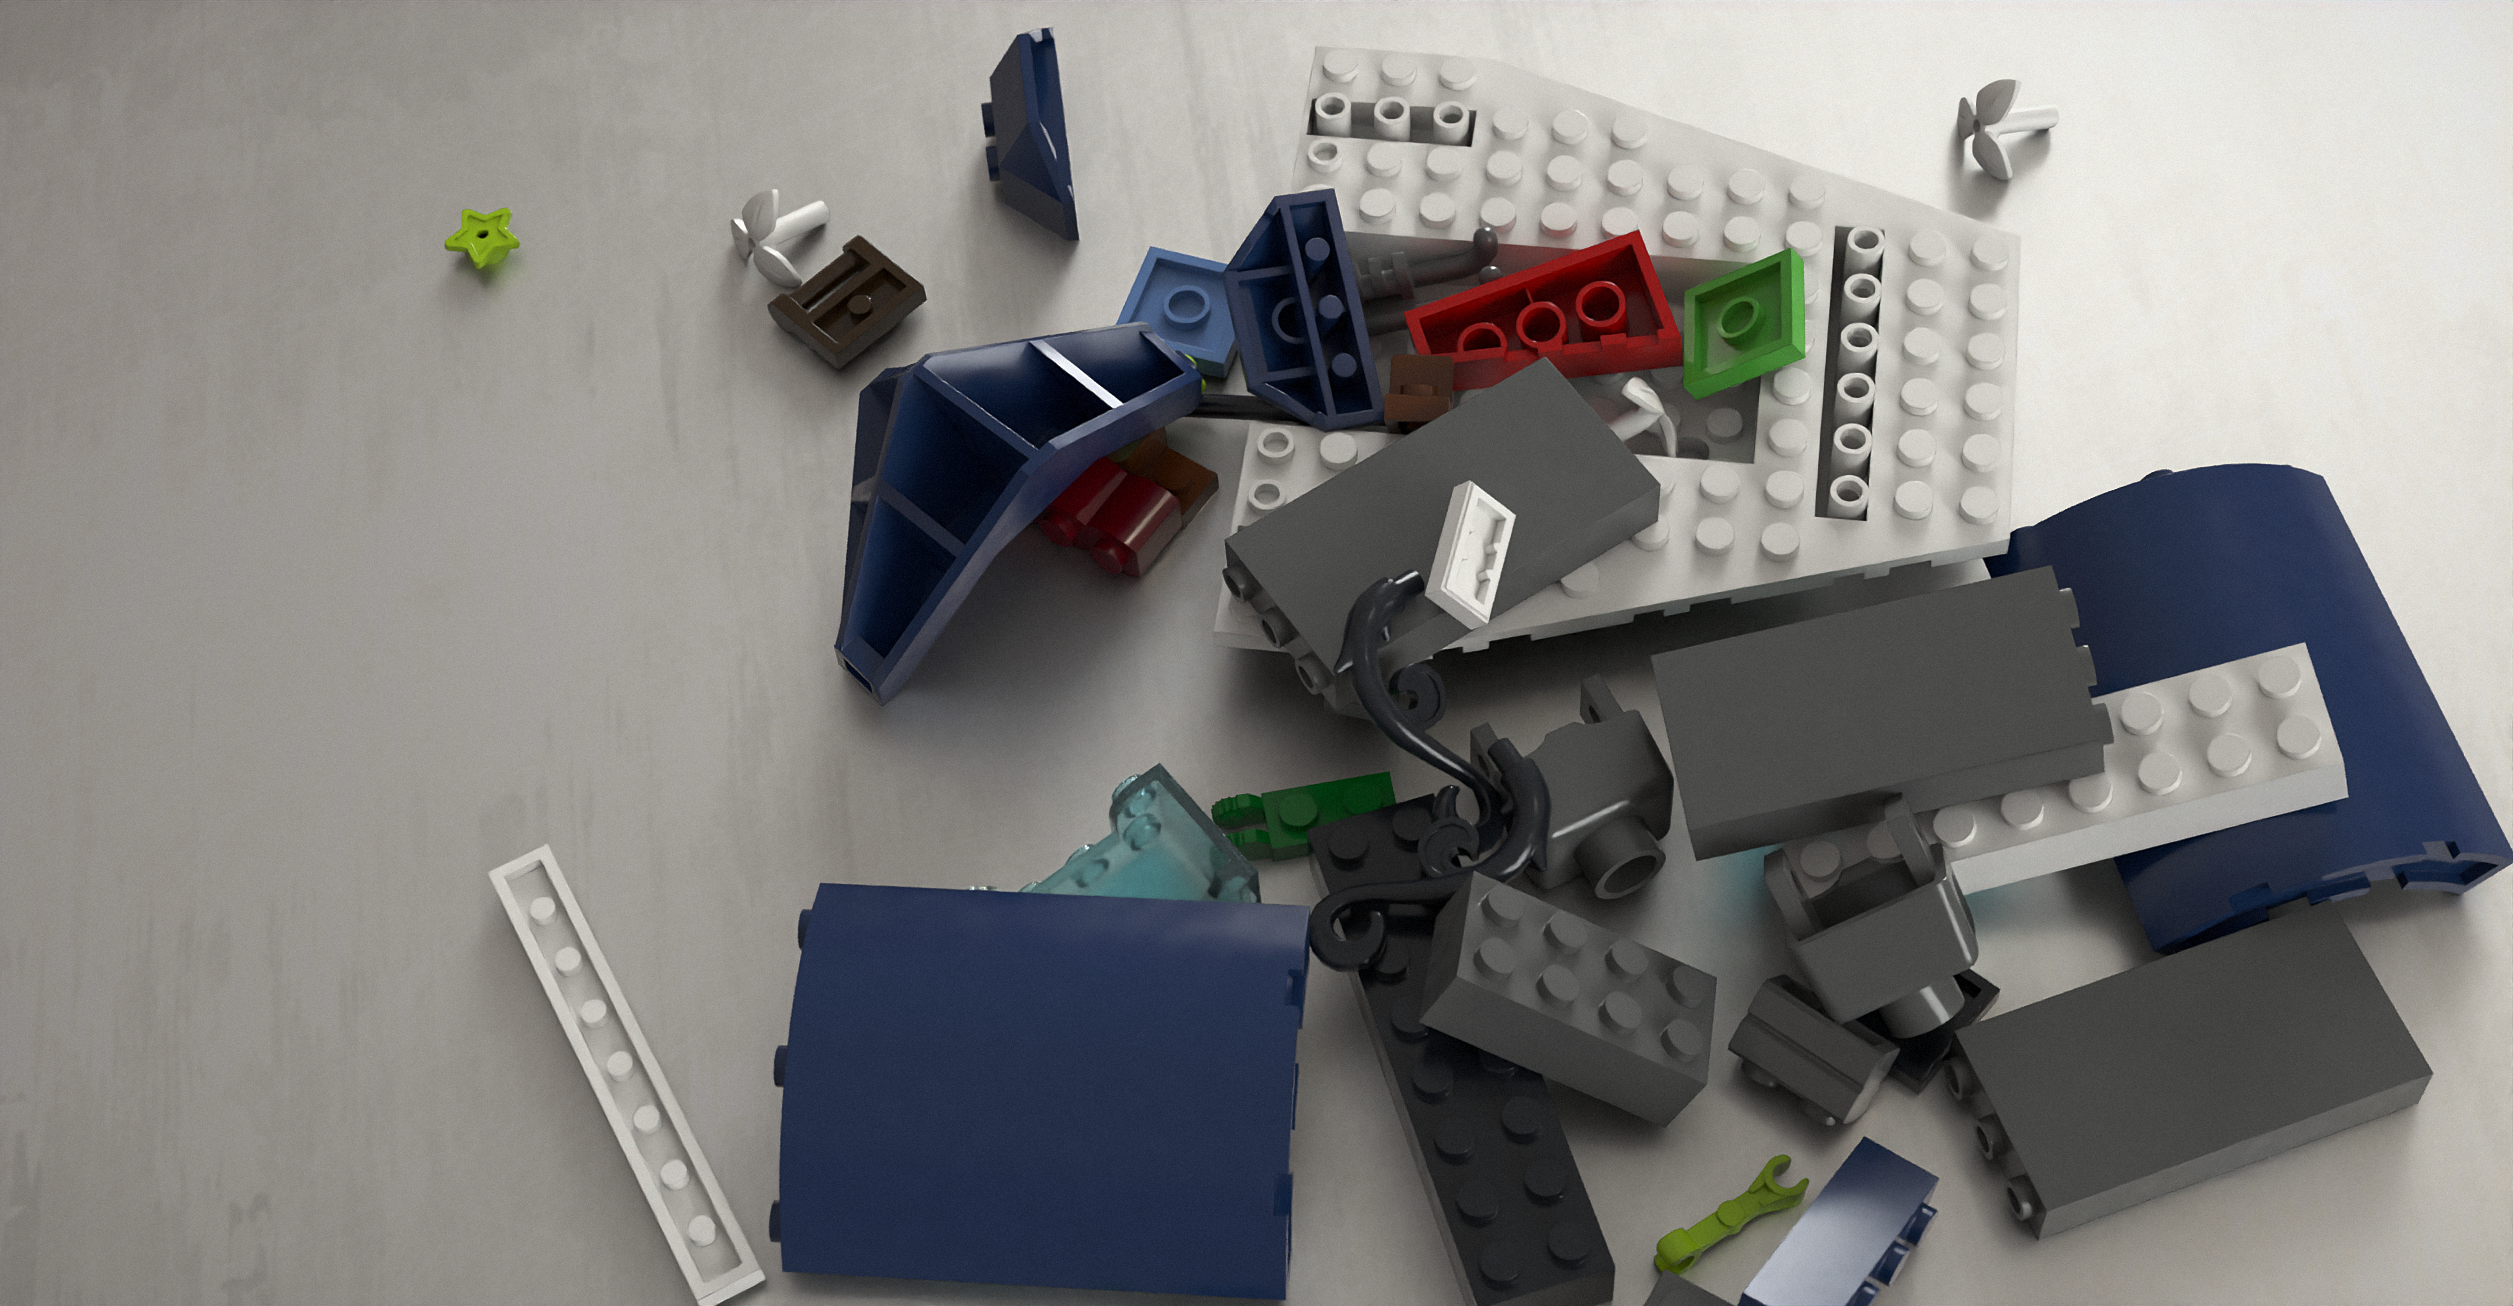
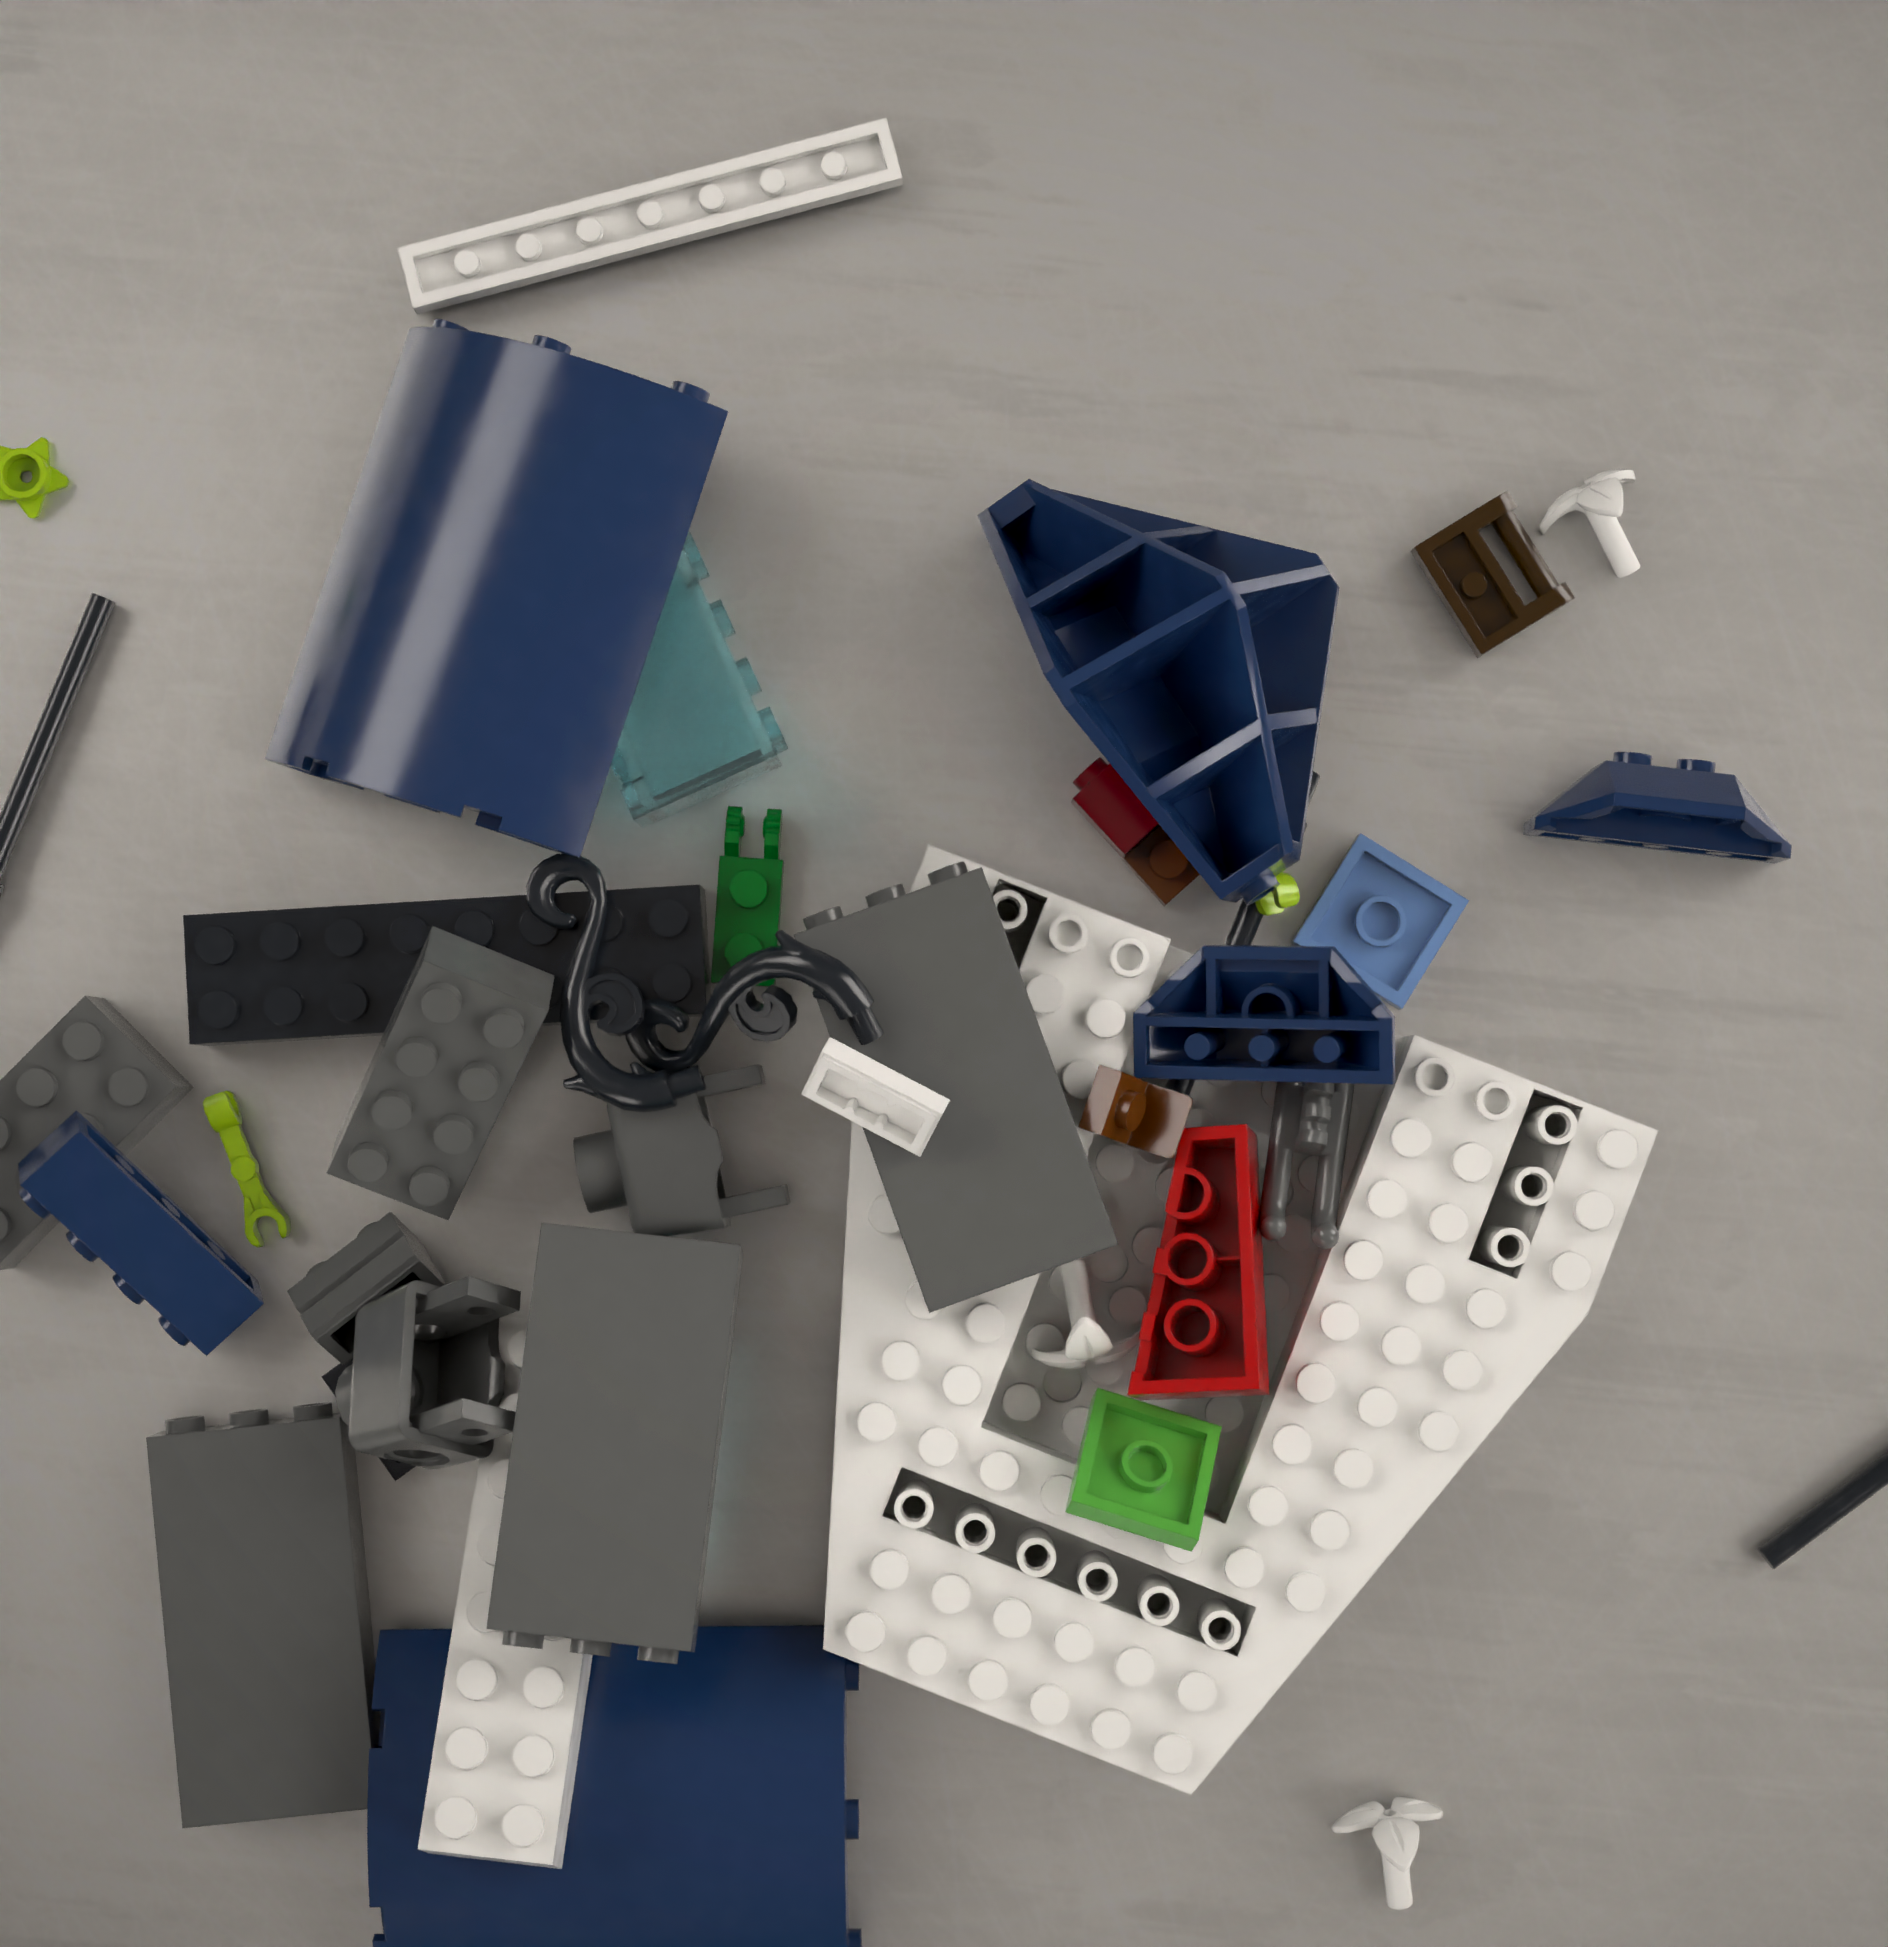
camera: 100 degrees right, 30 degrees up
lime plate [445,207,520,269] -> none

